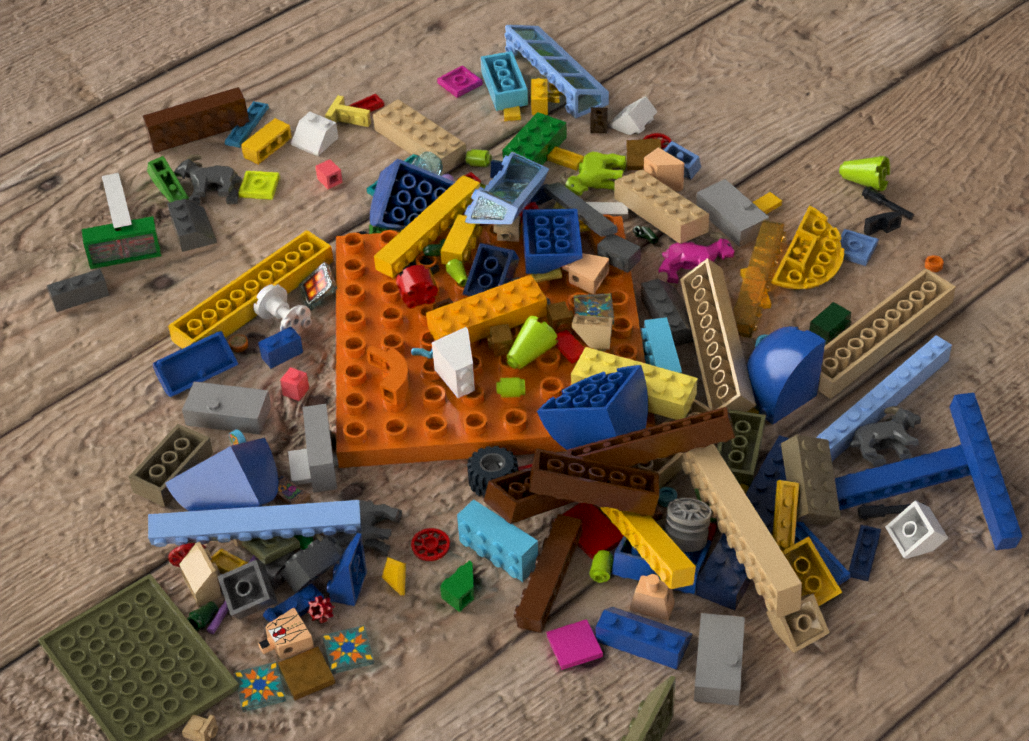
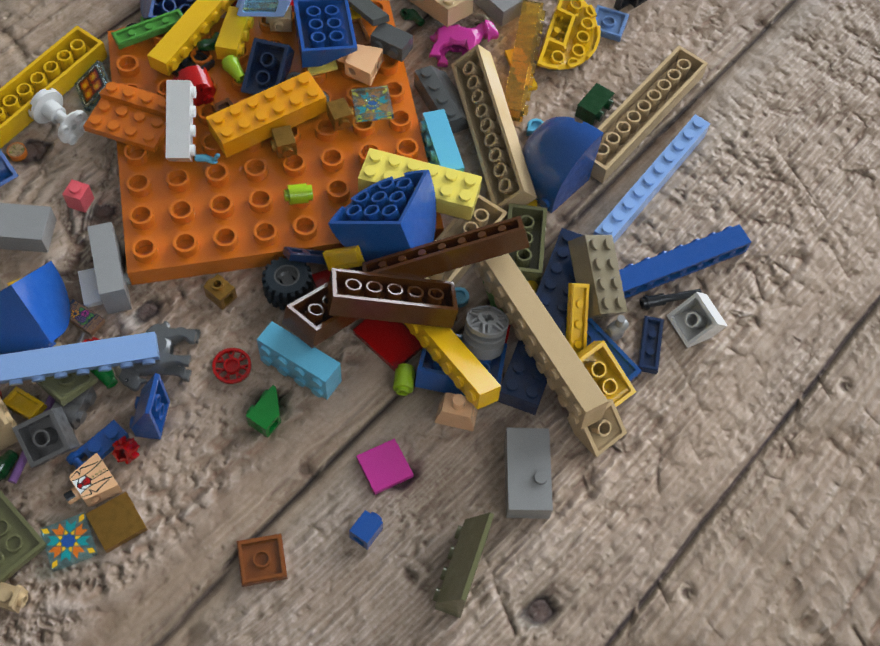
camera: 15 degrees left, 15 degrees up
medium azure tile [229,429,246,445] -> none
blue brick [258,327,303,369] -> none
dark grey brick [280,537,341,593] -> none
tile [322,625,374,674] -> none
orange arch [366,345,409,405] -> none
yellow piece [381,557,406,596] -> none
white slope [432,327,475,398] -> none
lime cone [506,316,558,369] -> none
reddish brown brick [514,514,583,633] -> none
red tile [555,329,585,364] -> none
tan slope [572,315,613,352] -> none
blue slope [596,607,693,670] -> none
dark grey animal [850,406,921,467] -> none
orange tile [924,255,944,272] -> none
blue brick [949,393,1022,550] -> none
none -> orange plate [83,82,166,153]
none -> bright green tile [111,8,183,50]
none -> white brick [165,80,197,162]
none -> pearl gold brick [203,274,237,310]
none -> dark orange tile [237,533,288,587]
none -> dark blue tile [282,246,327,265]
none -> yellow tile [322,245,365,271]
none -> blue brick [349,510,383,550]
none -> light grey piece [605,315,629,342]

